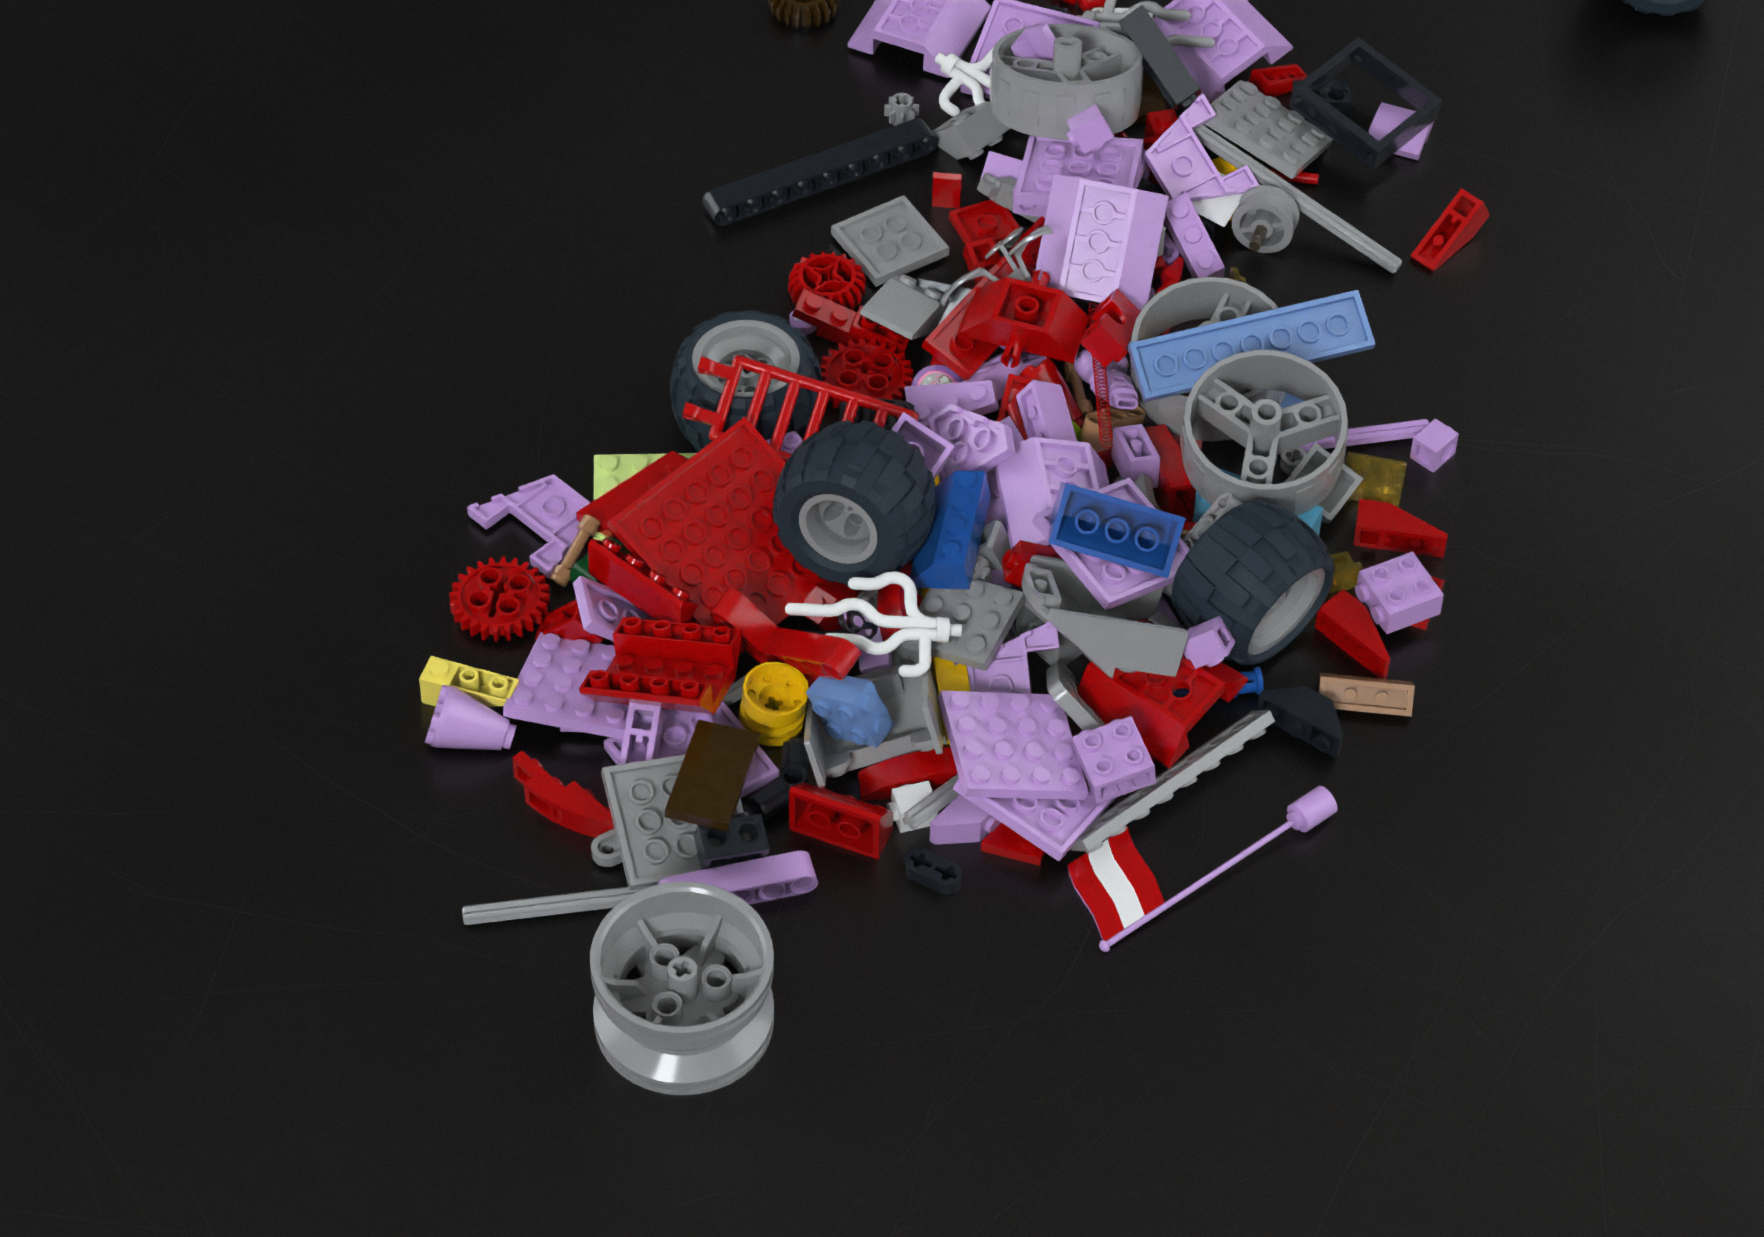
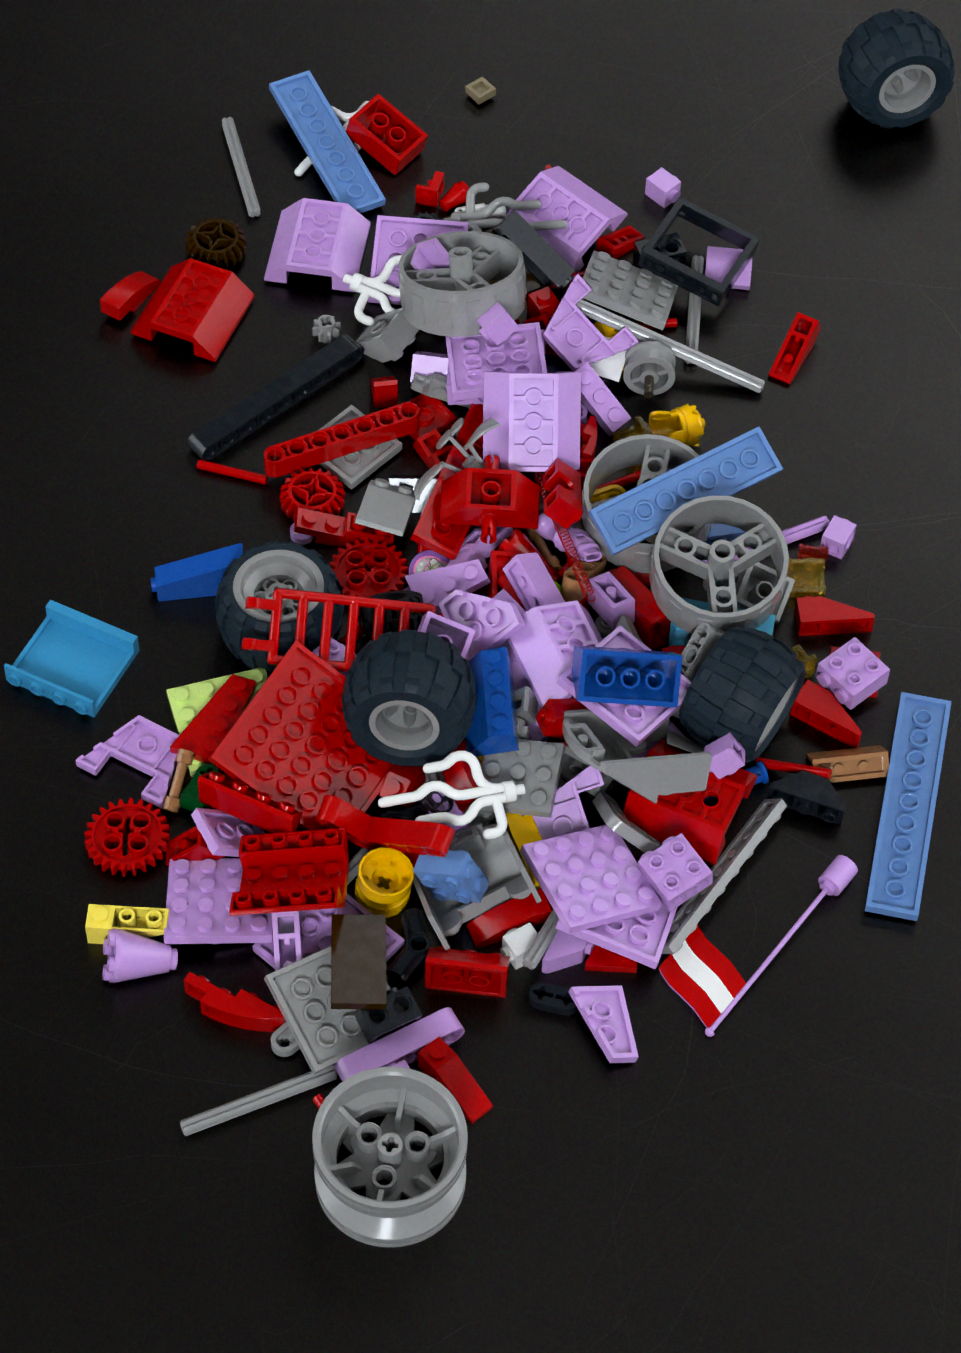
camera: 15 degrees left, 5 degrees up
none -> dark azure panel [4,600,140,717]
none -> red slope [100,271,160,321]
none -> red slope [131,258,255,362]
none -> blue slope [150,543,243,602]
none -> red bar [197,459,268,485]
none -> red beam [263,402,419,478]
none -> red slope [418,1037,493,1124]
none -> lavender wing [568,985,639,1063]
none -> lavender brick [645,167,681,208]
none -> yellow hat [649,403,705,447]
none -> light grey axle [685,255,704,364]
none -> red bar [756,757,832,779]
none -> clear red pin [798,544,829,563]
none -> medium blue plate [865,692,952,921]

